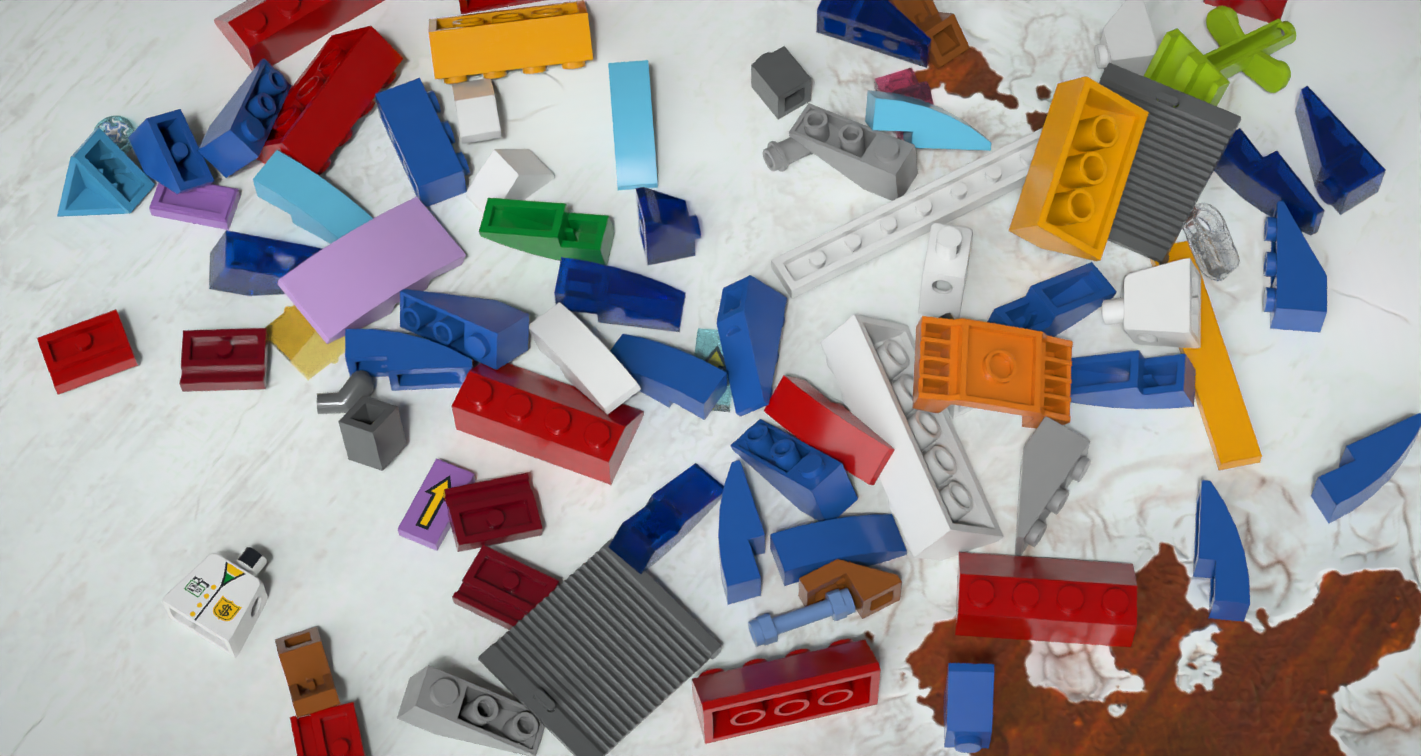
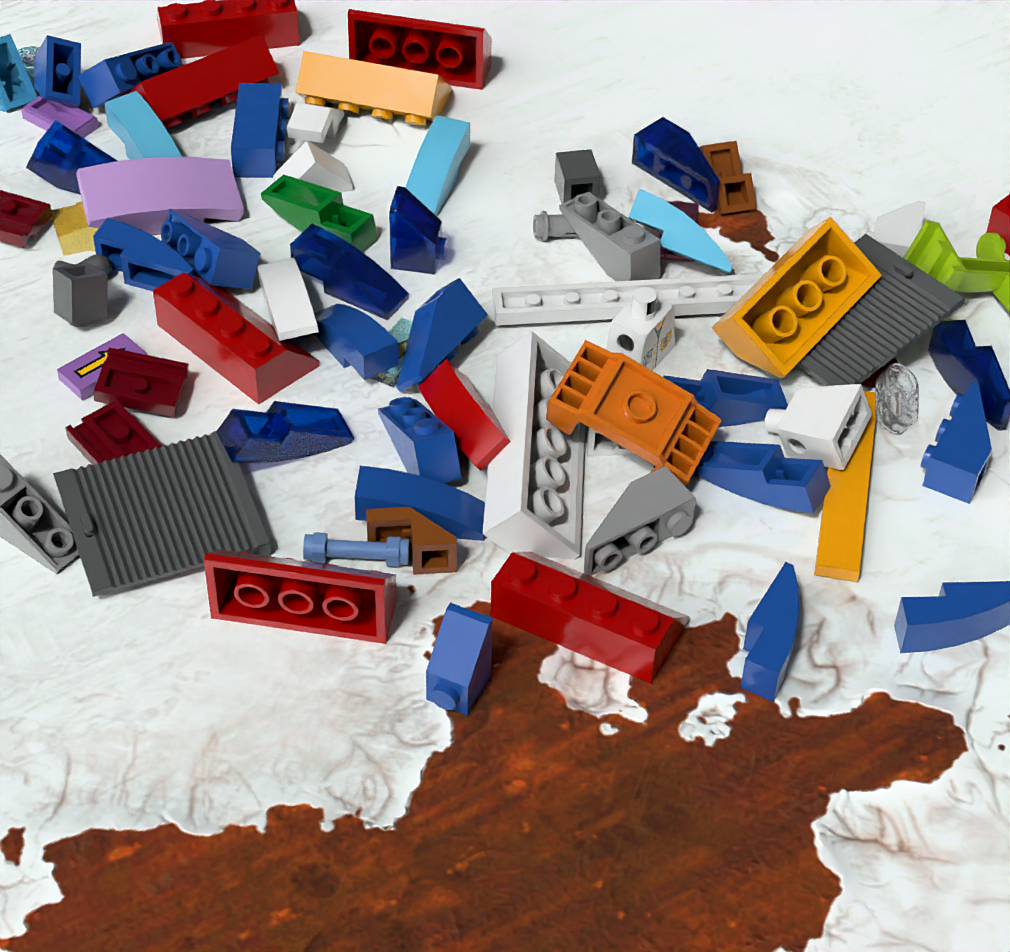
camera: 20 degrees right, 15 degrees down
blue slope [718,460,765,605] -> none

